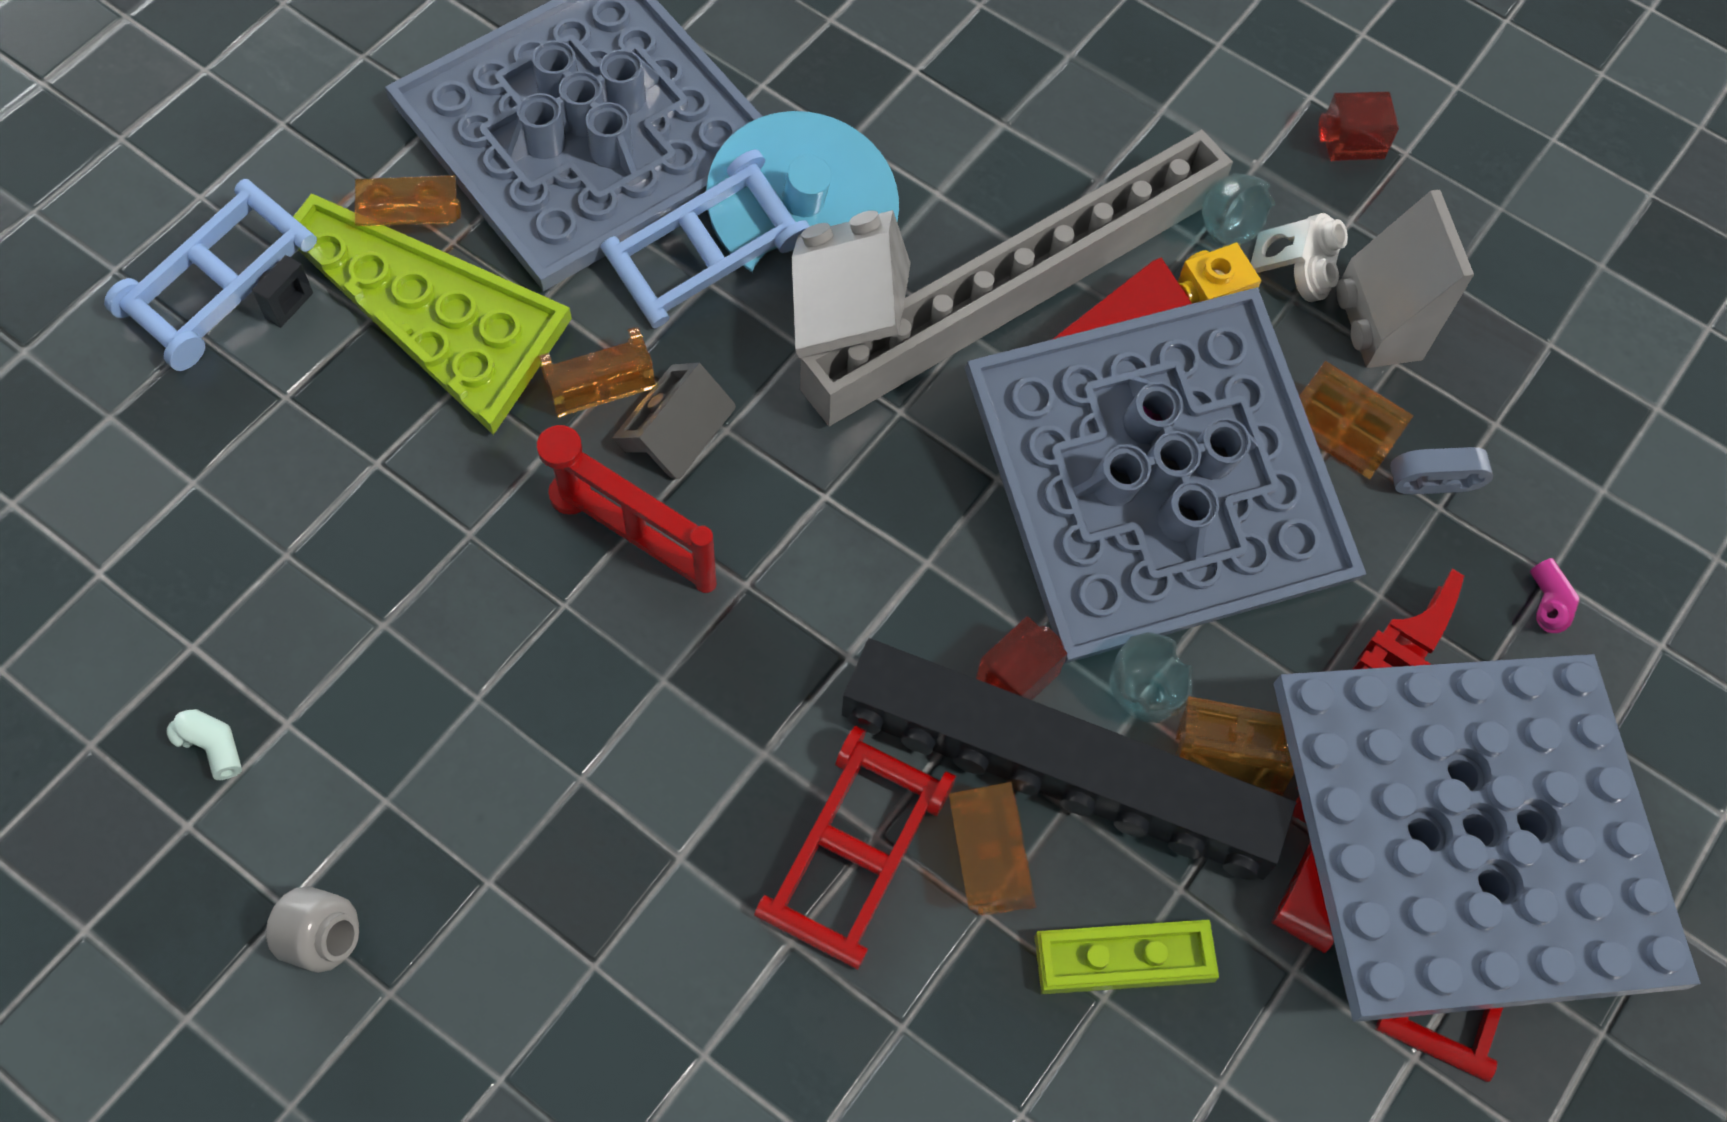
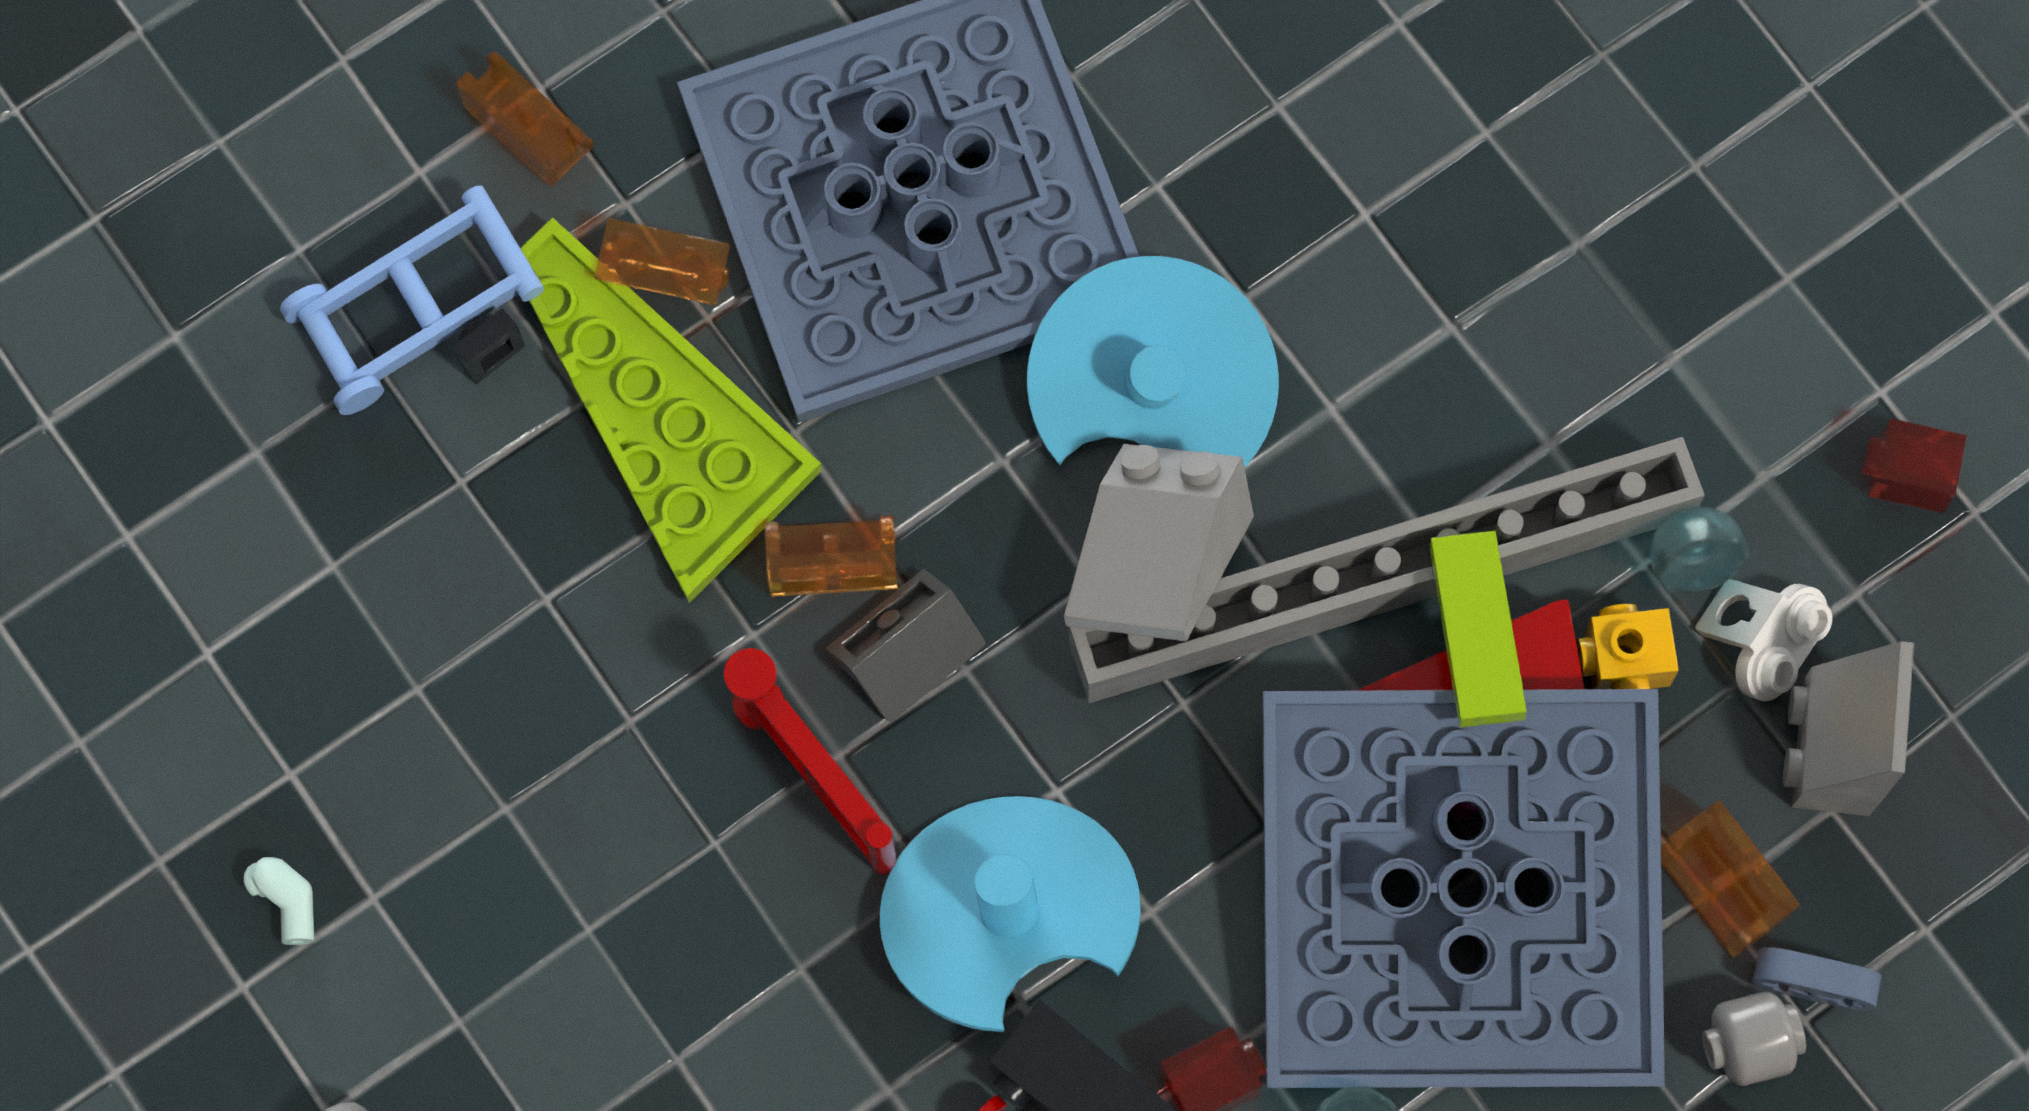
camera: 25 degrees right, 10 degrees up
light blue piece [600,149,810,328] -> none
none -> clear orange hinge [456,52,595,187]
none -> medium azure piece [880,796,1141,1032]
none -> lime tile [1429,531,1527,728]
none -> light grey head [1702,992,1806,1086]

